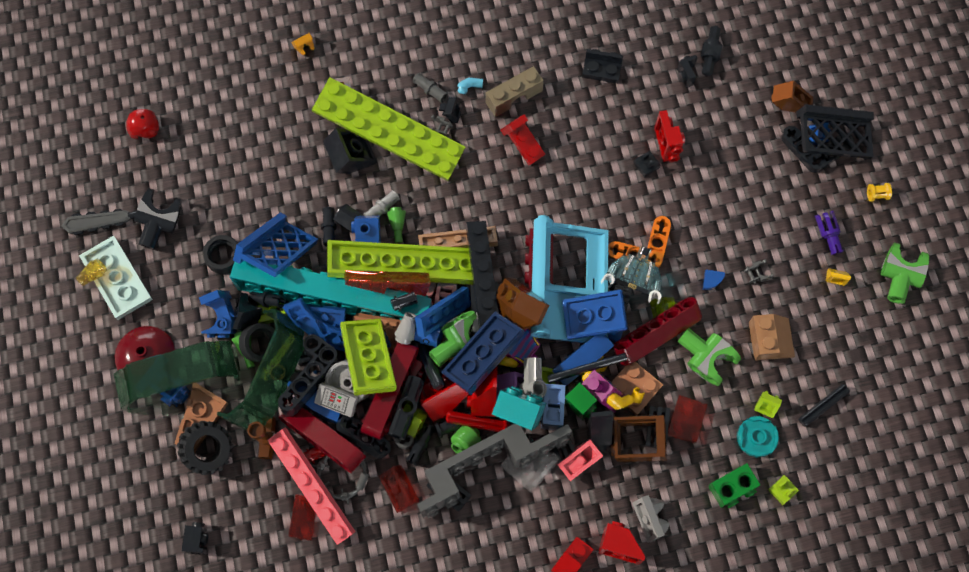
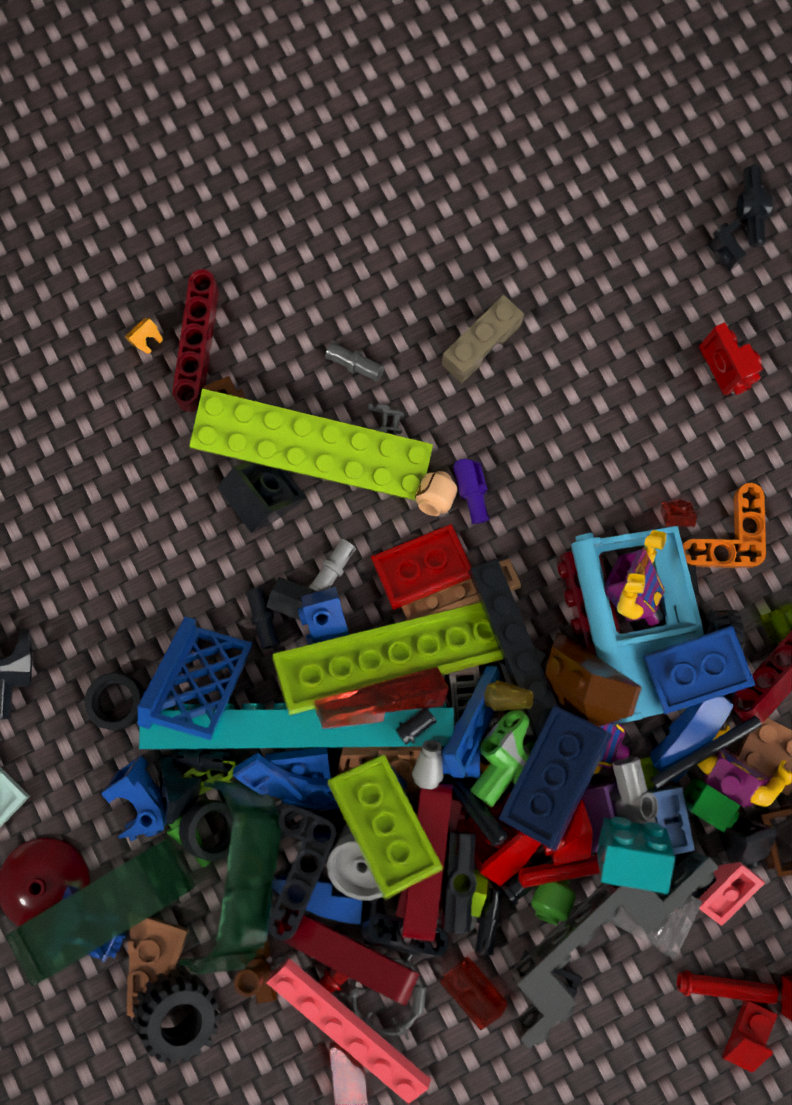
camera: 15 degrees left, 10 degrees up
light grey tile [314,383,359,417] -> none
bright green cone [387,207,406,244] -> none
black tile [439,97,463,124] -> none
medium azure arm [457,78,483,94] -> none
red bracket [500,114,546,165] -> none
black bracket [582,49,623,84] -> none
clear light blue torso [601,245,662,304] -> none
black tile [634,151,661,177] -> none
none -> dark red beam [172,269,219,412]
none -> red tile [371,524,472,610]
none -> light nougat head [415,471,457,516]
none -> dark purple arm [453,459,490,524]
none -> clear yellow cone [484,680,533,711]
none -> torso [604,530,667,626]
none -> clear red plate [660,499,697,527]
none -> red axle [676,970,779,1004]

